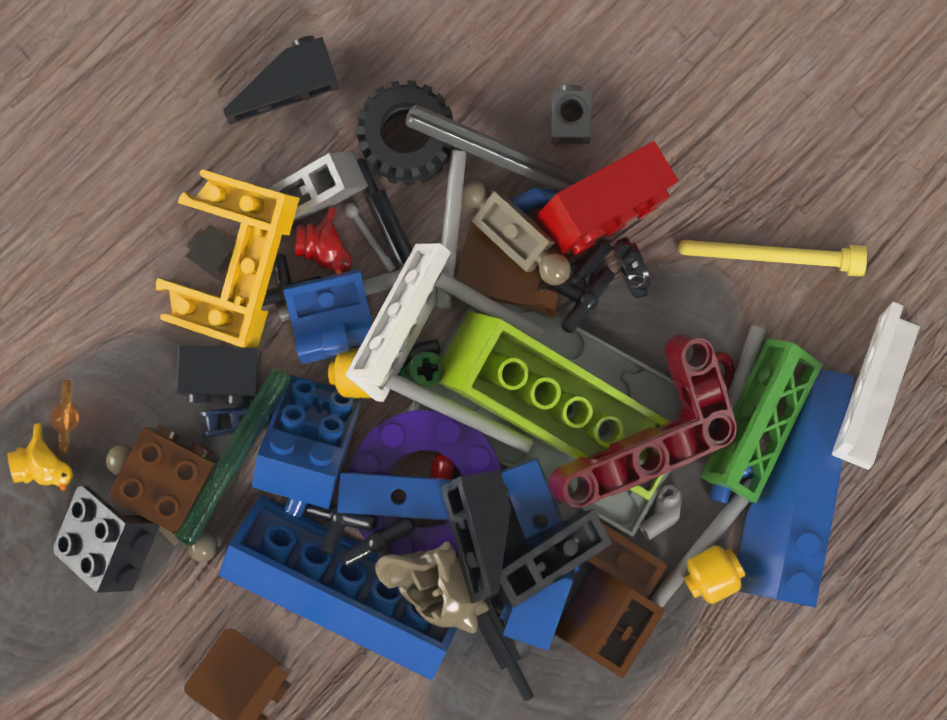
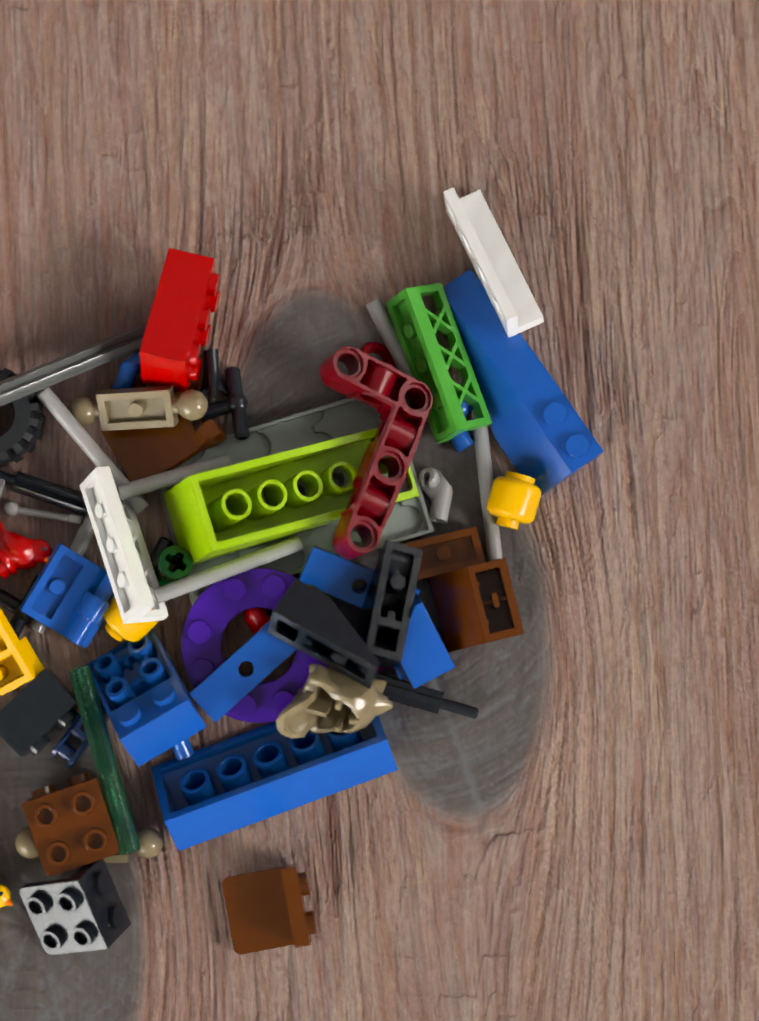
camera: 45 degrees left, 0 degrees up
black piece [305,504,377,555] -> none
black piece [340,517,416,567] -> none
dark grey brick [550,84,592,144] -> none
black gear [614,237,651,299] -> none
light yellow piece [678,240,867,277] -> none

